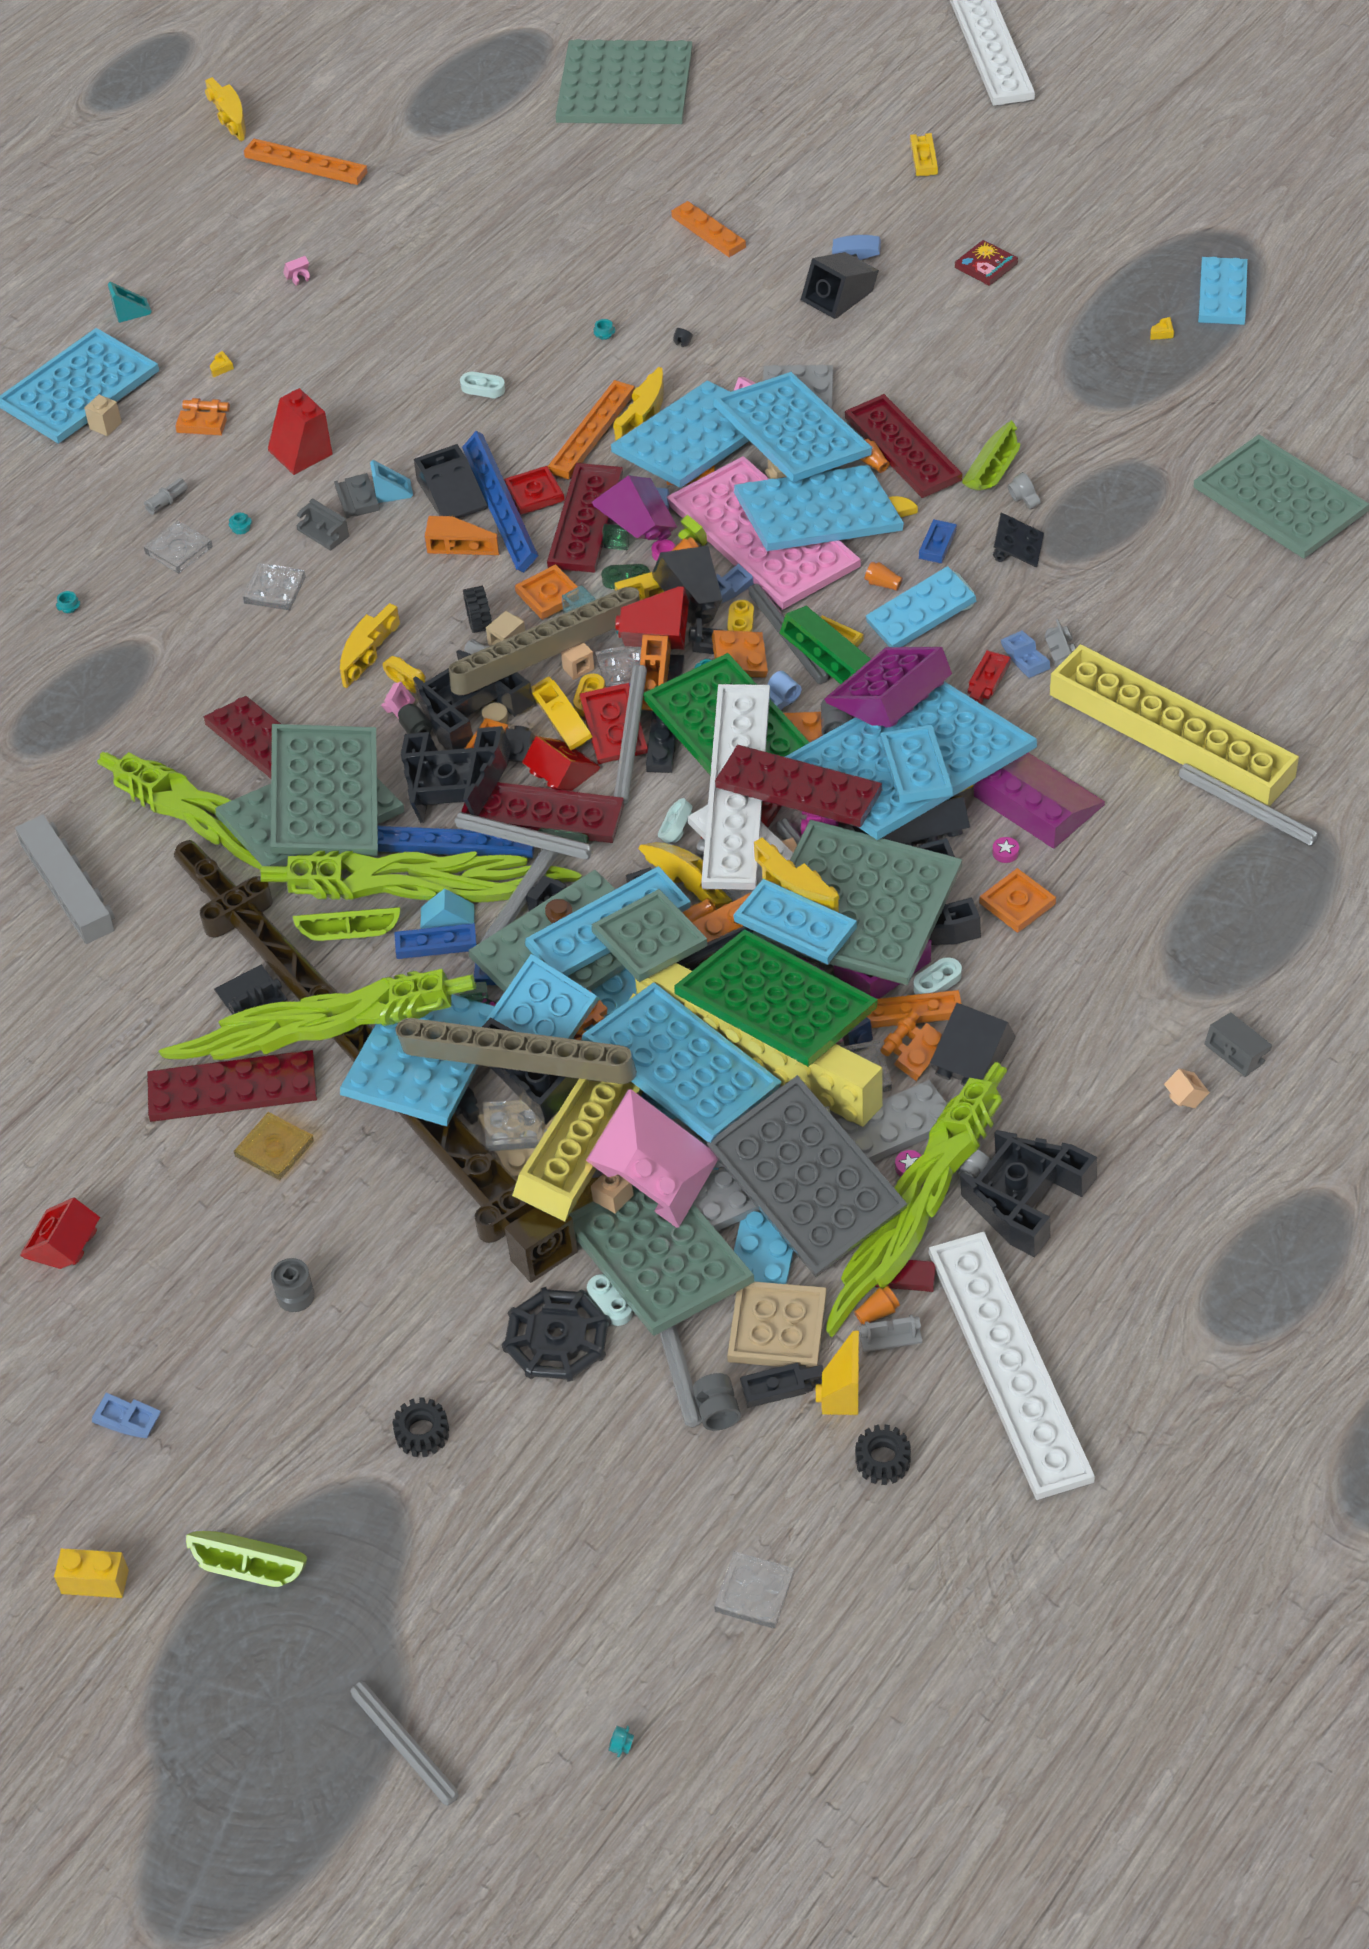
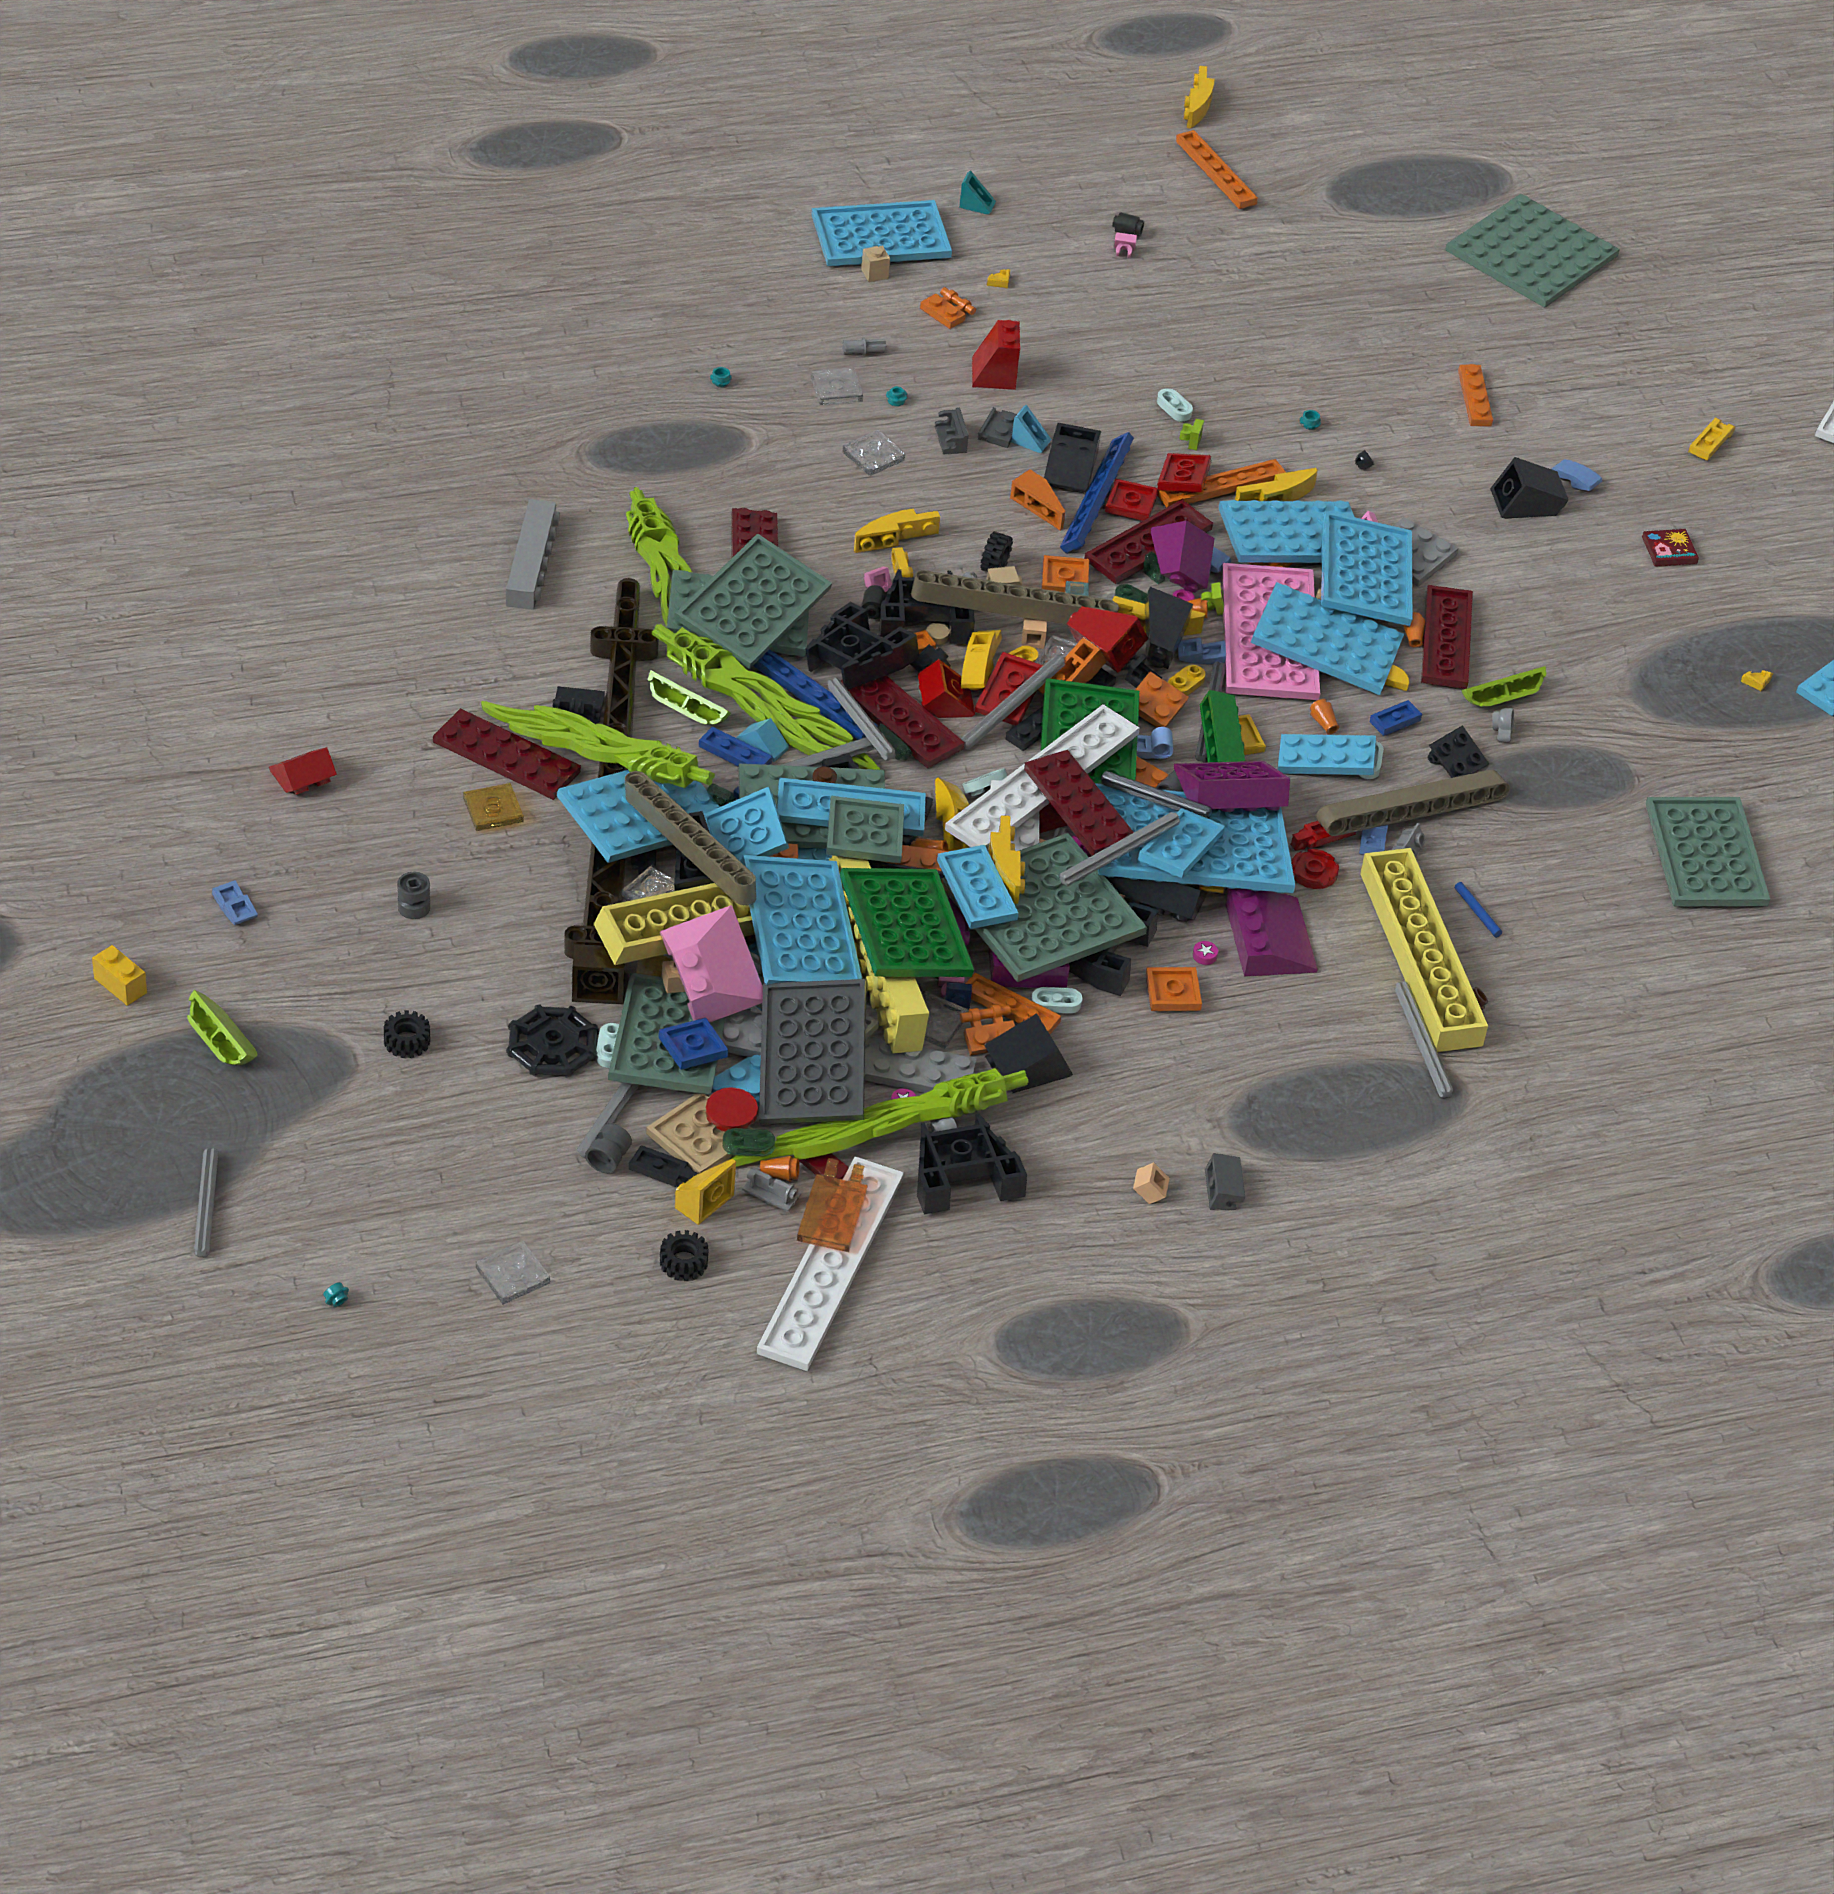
camera: 30 degrees right, 5 degrees down
none -> blue plate [658,1018,728,1070]
none -> red tile [705,1087,758,1133]
none -> clear green plate [722,1128,775,1156]
none -> clear orange tile [797,1158,868,1252]
none -> light grey axle [1059,812,1180,886]
none -> black axle [1101,771,1212,819]
none -> pearl dark grey brick [1112,212,1145,237]
none -> red tile [1157,453,1211,492]
none -> lime tile [1179,419,1204,451]
none -> red tile [1291,849,1339,889]
none -> dark tan beam [1316,770,1510,836]
none -> blue bar [1454,882,1502,938]

